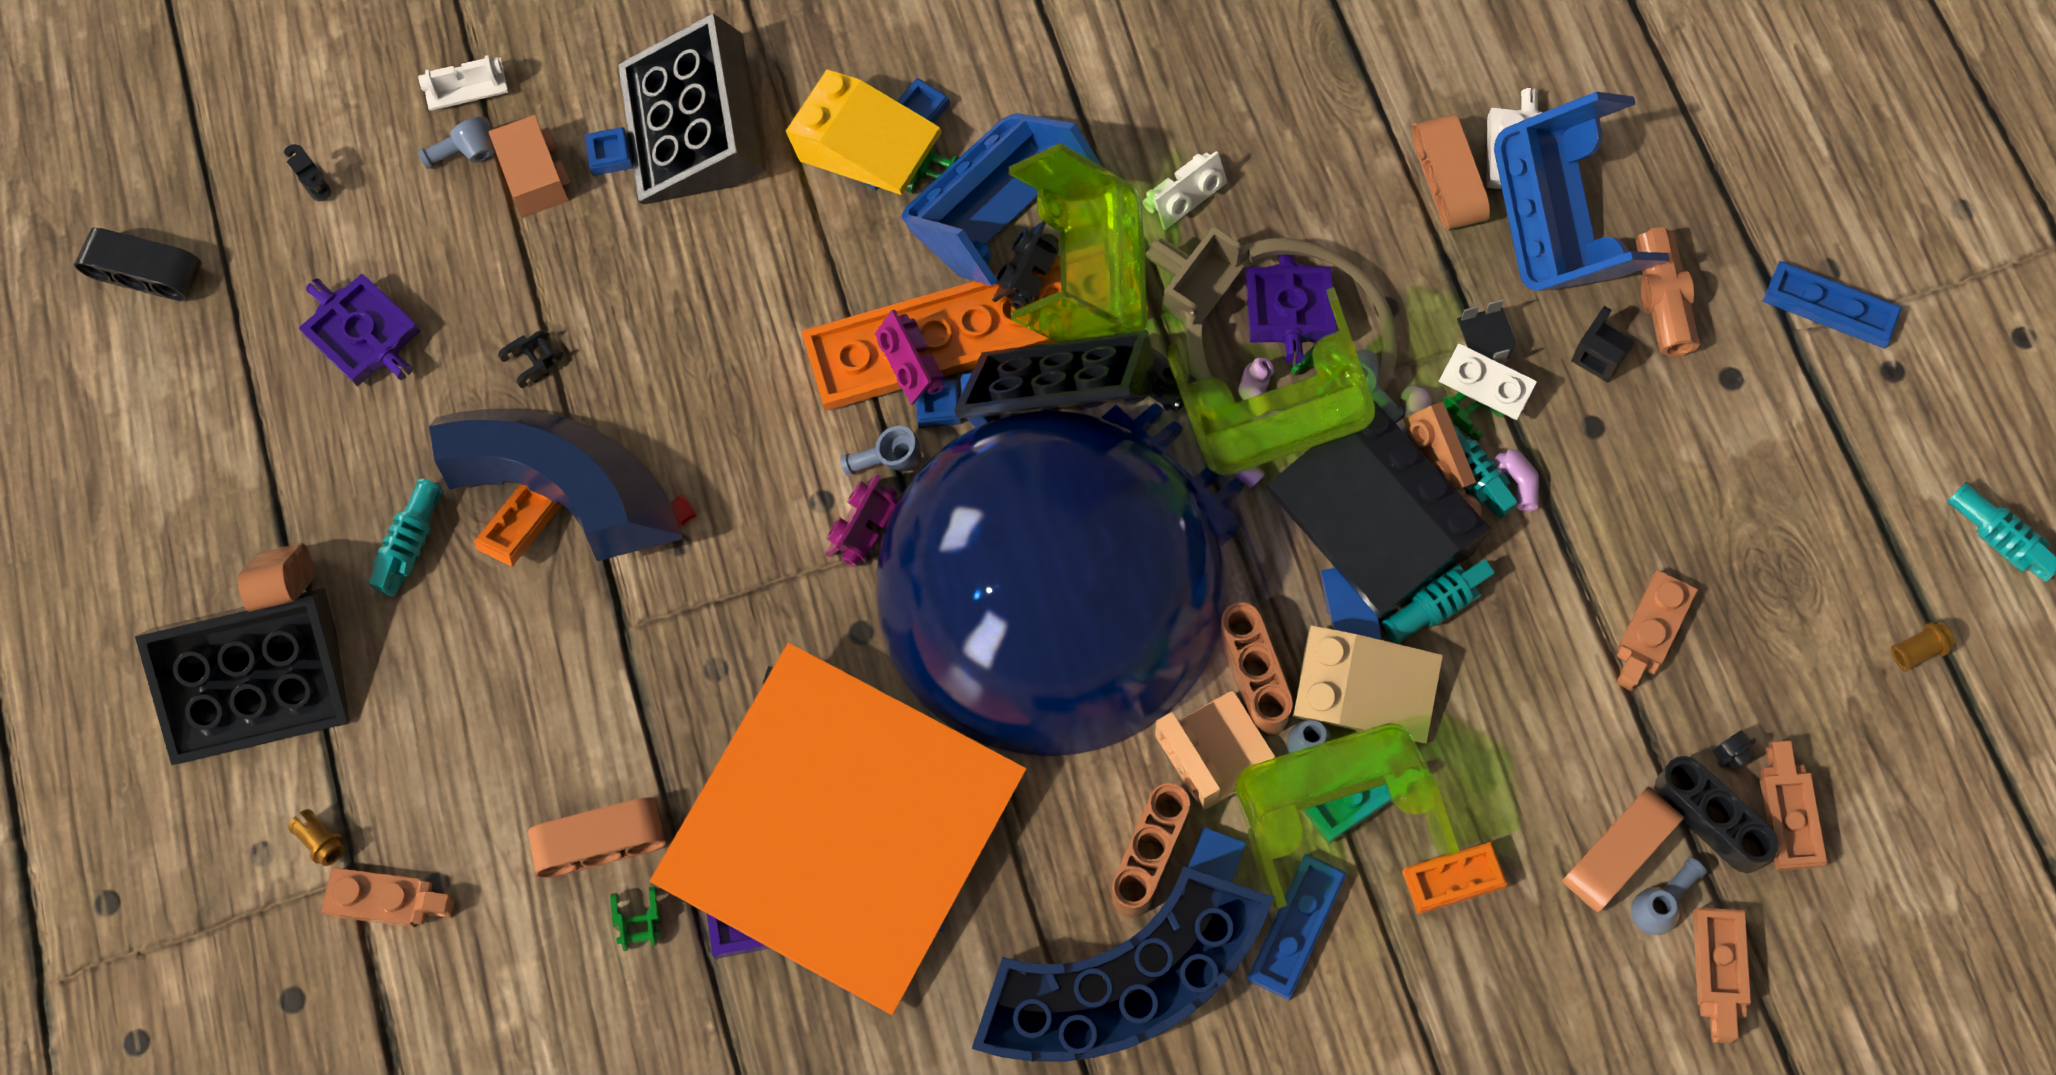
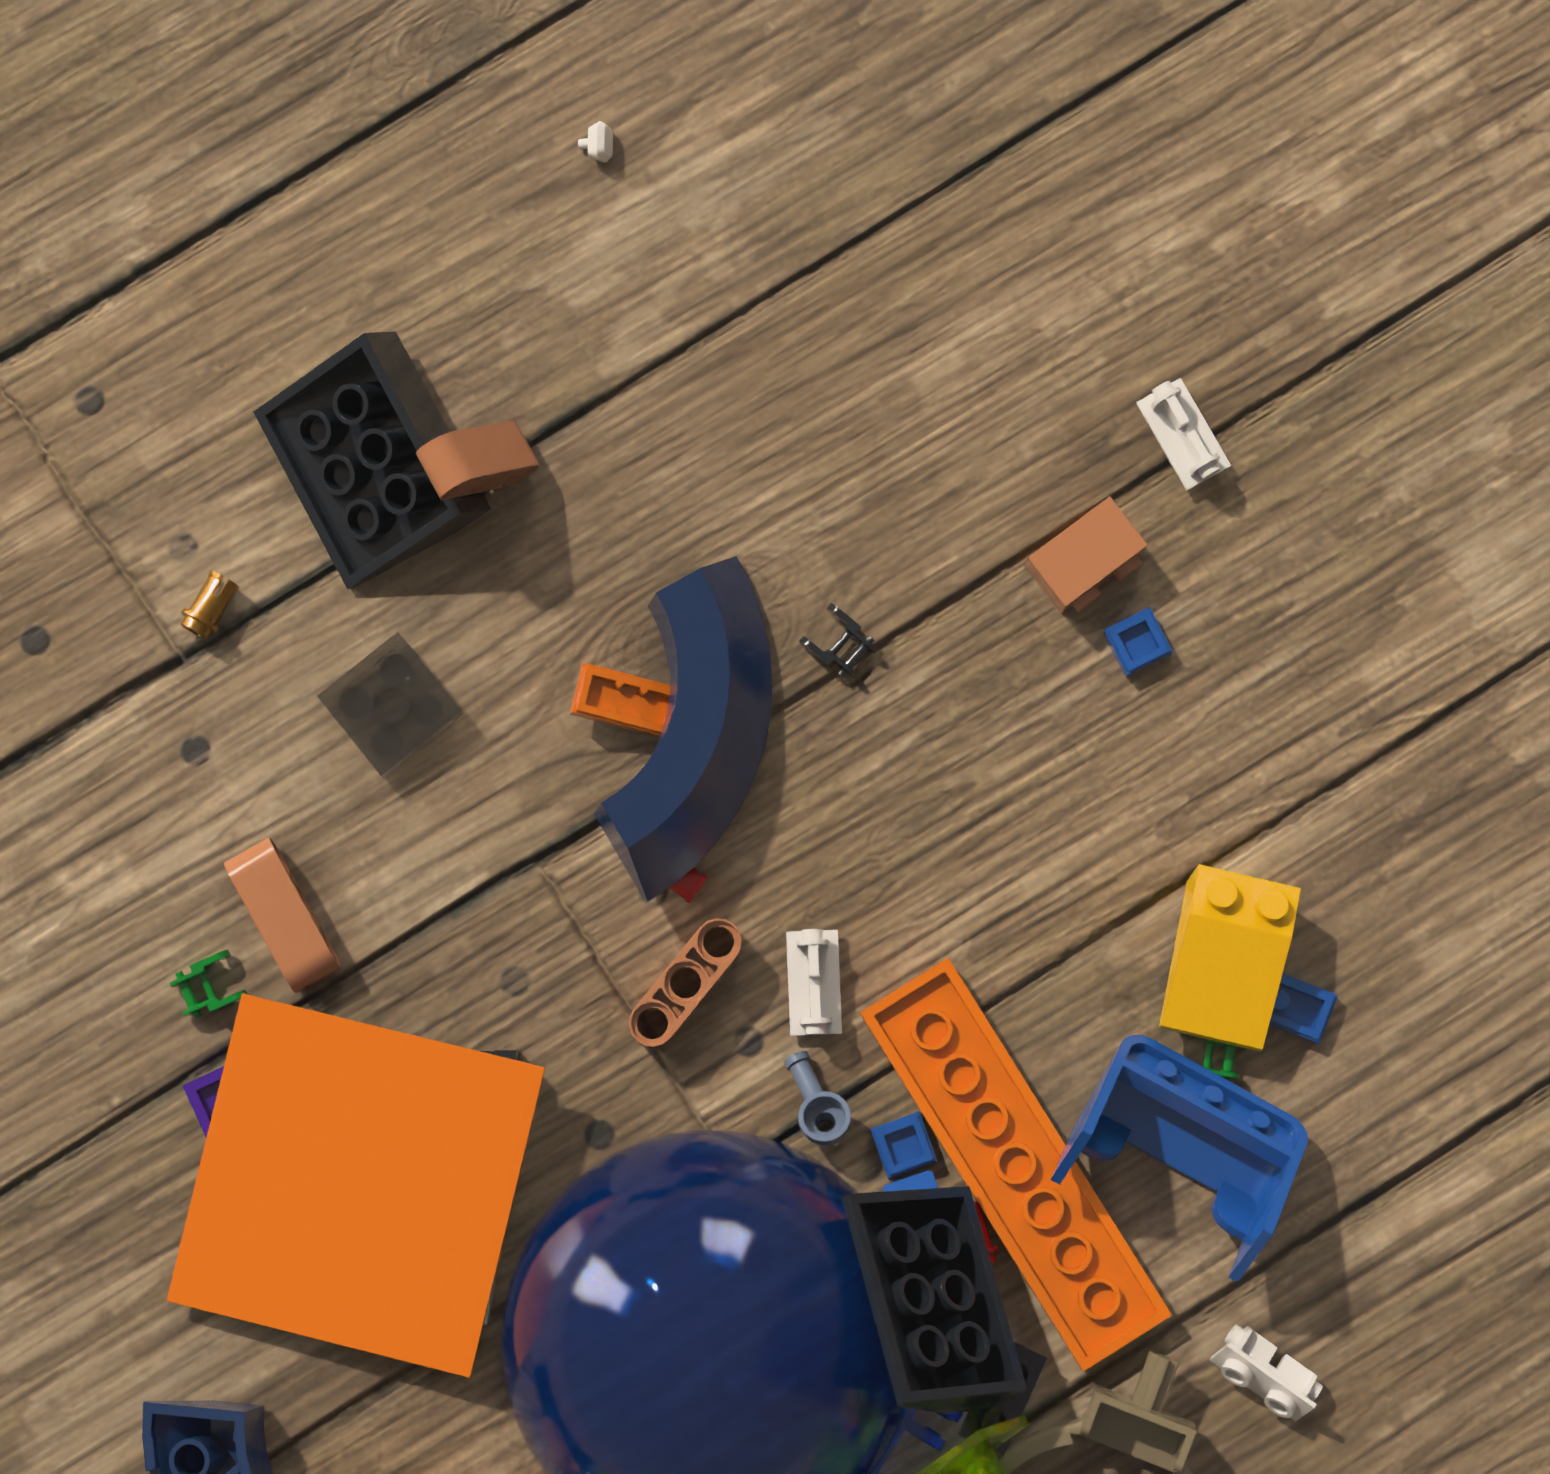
camera: 70 degrees right, 15 degrees up
black beam [74,227,202,301] -> none
black piece [284,144,331,202] -> none
dark purple plate [299,273,421,387] -> none
nougat hinge [321,868,455,928] -> none
teal hinge [369,478,444,597] -> none
sand blue bar [418,117,494,169] -> none
black slope [618,13,766,205] -> none
magenta hinge [825,474,897,567] -> none
magenta hinge [875,310,945,405] -> none
black hinge [992,221,1060,311] -> none
clear neon green windscreen [1009,143,1147,342] -> none
none -> clear smoke plate [317,632,464,778]
none -> white rock [578,121,613,163]
none -> nougat beam [629,918,742,1048]
none -> white hinge [786,929,842,1036]

